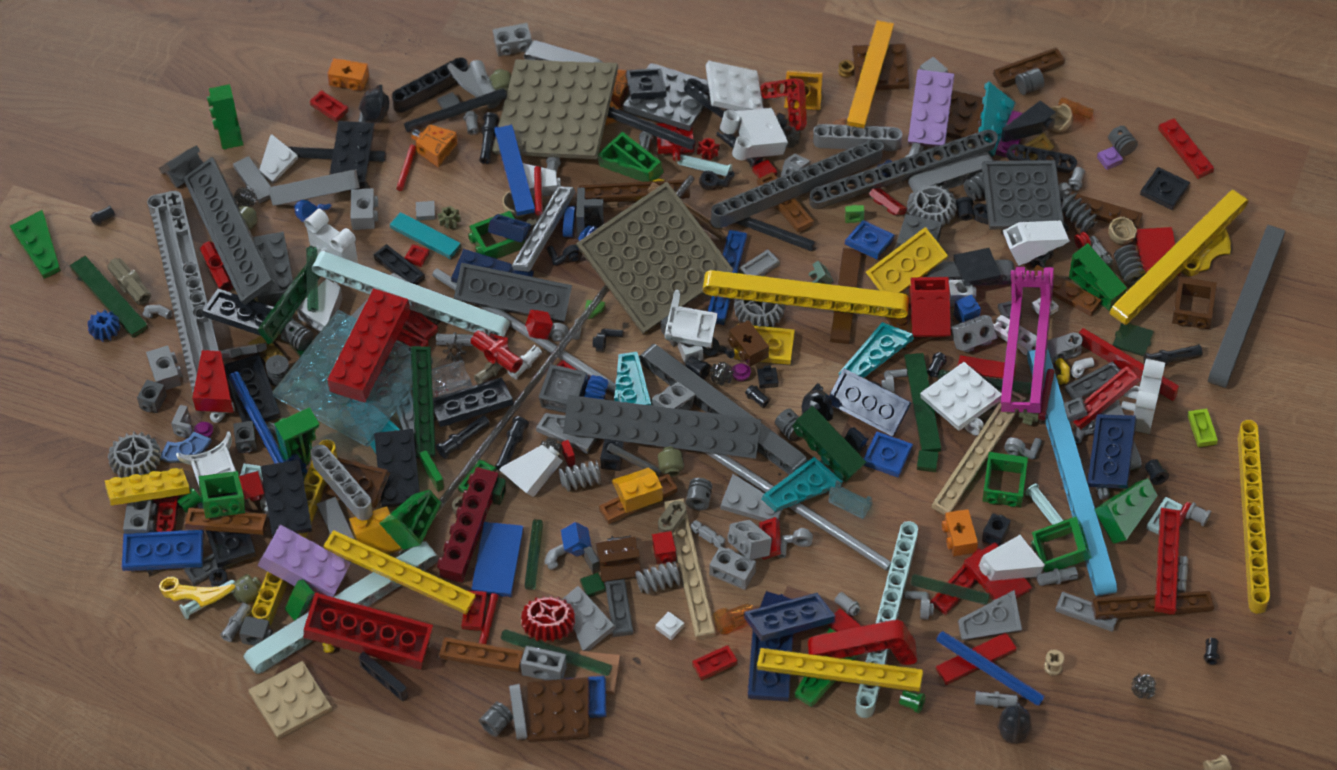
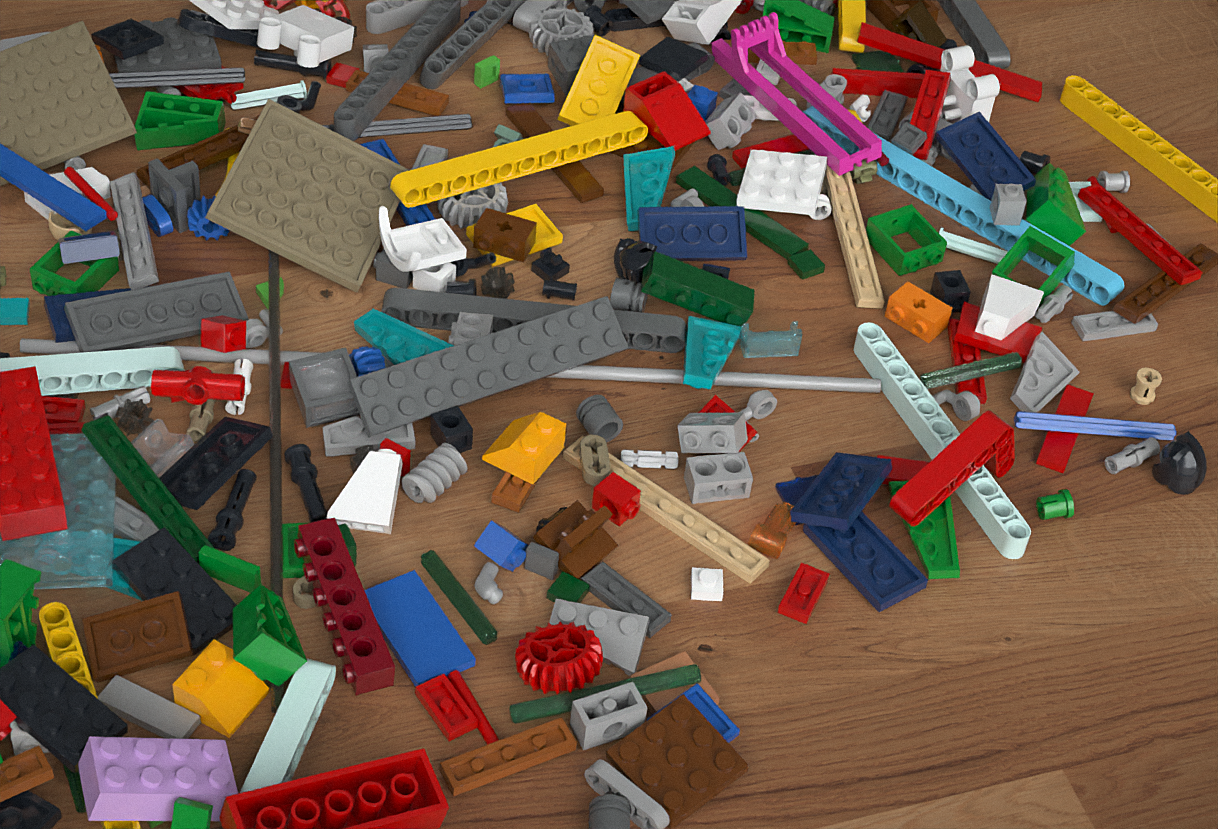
camera: 45 degrees left, 10 degrees down
light grey beam [311,445,373,520] -> none
yellow plate [324,530,475,614] -> none
black plate [546,244,582,266] -> none
black plate [592,328,624,352] -> none
dark grey bar [607,443,661,476] -> none
light grey piece [636,562,680,595] -> none
olive head [657,446,684,477] -> none
red gear [697,138,719,161] -> none
light grey wing [721,474,783,521] -> none
magenta plate [732,363,751,382] -> none
yellow plate [757,648,923,692] -> none
light grey pin [834,592,860,616] -> none
blue tile [864,432,913,478] -> none
red plate [869,188,907,216] -> none
light grey plate [1004,438,1042,459] -> none
lime plate [1187,408,1218,447] -> none
none -> red tile [857,22,1042,102]
none -> dark brown brick [891,1,947,48]
none -> light grey brick [989,183,1027,226]

